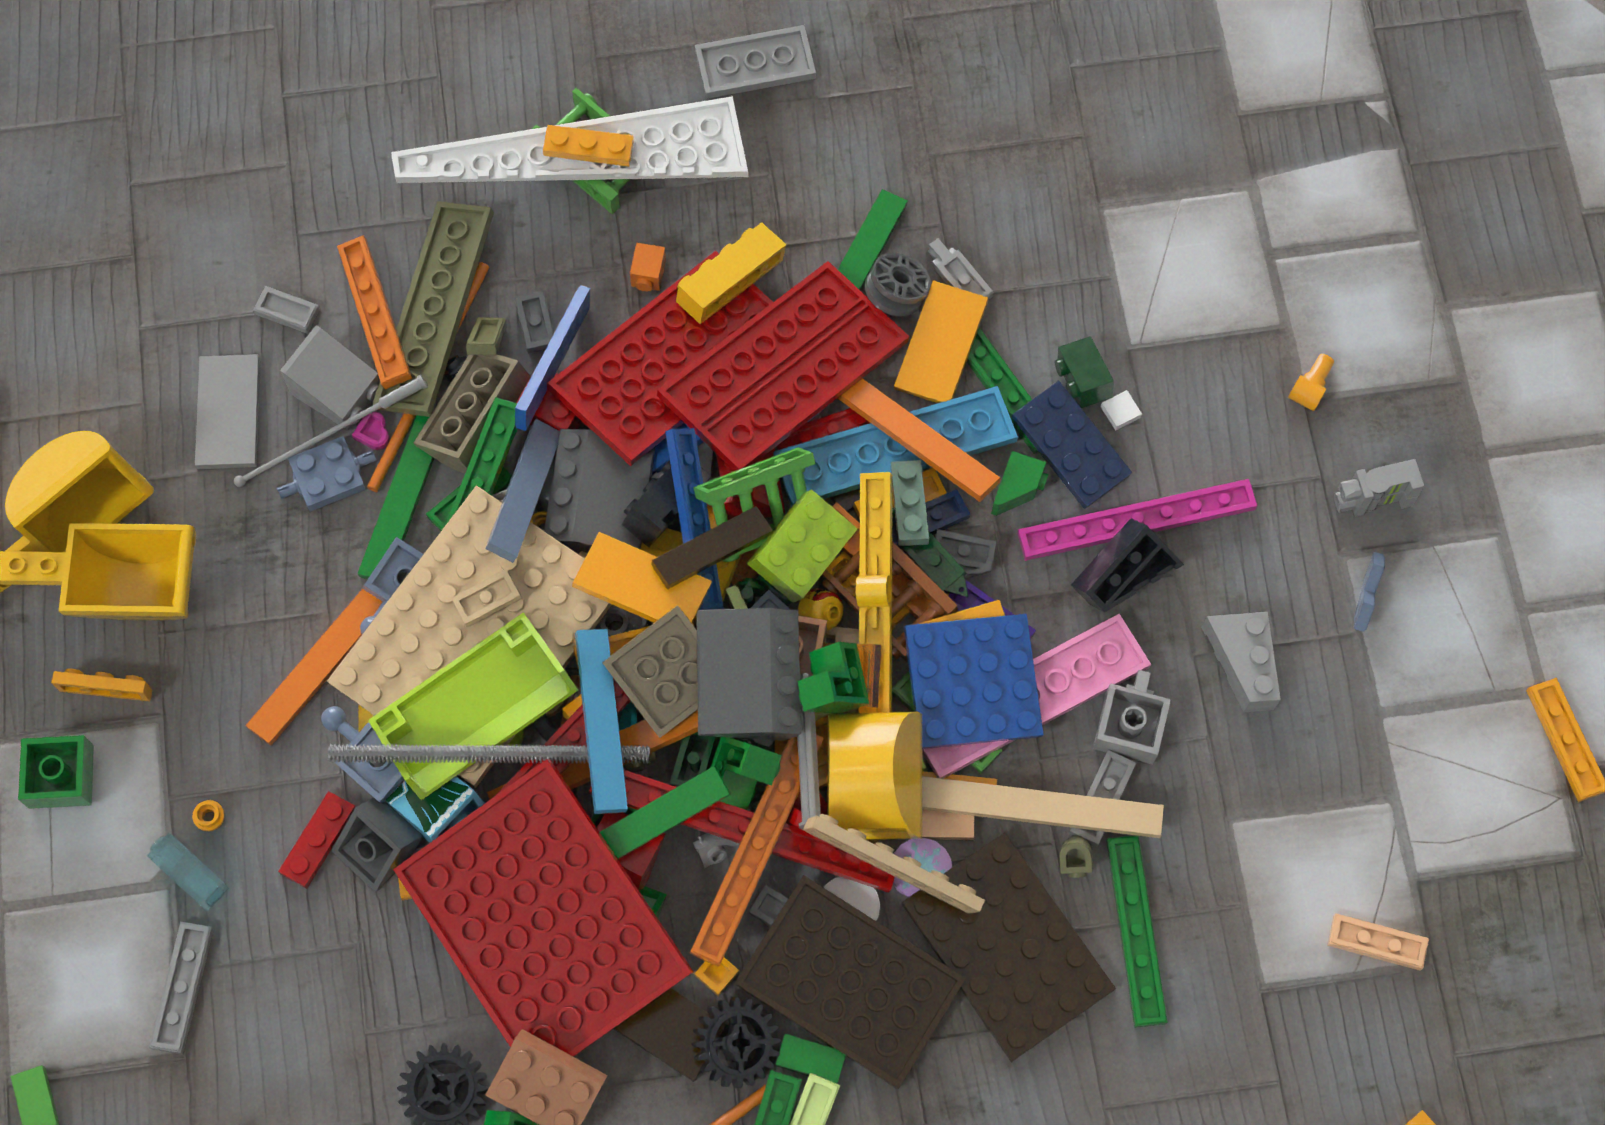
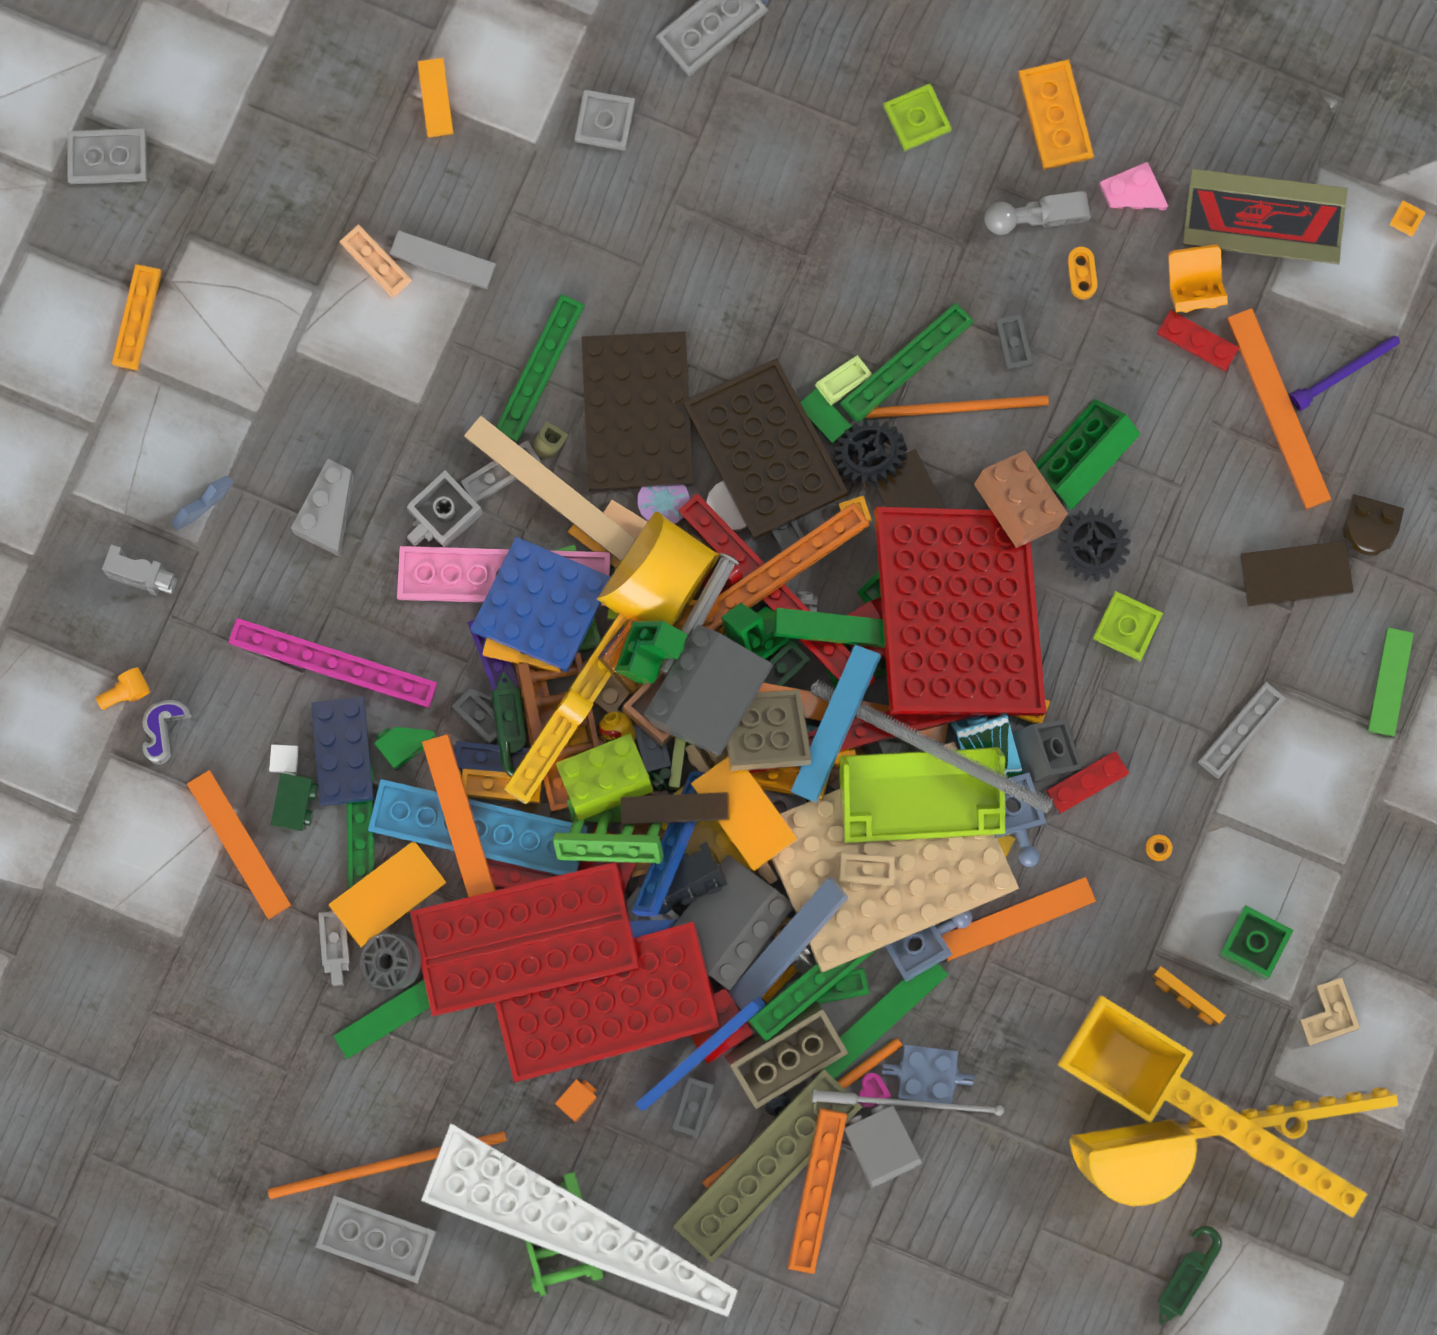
camera: 145 degrees left, 10 degrees up
clear light blue brick [147,832,229,911] -> none
light grey tile [195,354,260,469] -> none
light grey tile [253,286,320,334] -> none
olive tile [466,317,507,355] -> none
light orange plate [543,125,634,167] -> none
yellow brick [676,222,786,324] -> none
tan plate [803,814,985,914] -> none
sand green plate [890,460,929,546] -> none
black wedge [1071,518,1184,612] -> none
none -> light grey animal [142,700,193,764]
none -> orange tile [187,770,292,920]
none -> orange piece [268,1131,507,1199]
none -> light grey tile [390,230,496,290]
none -> lime plate [1093,591,1163,662]

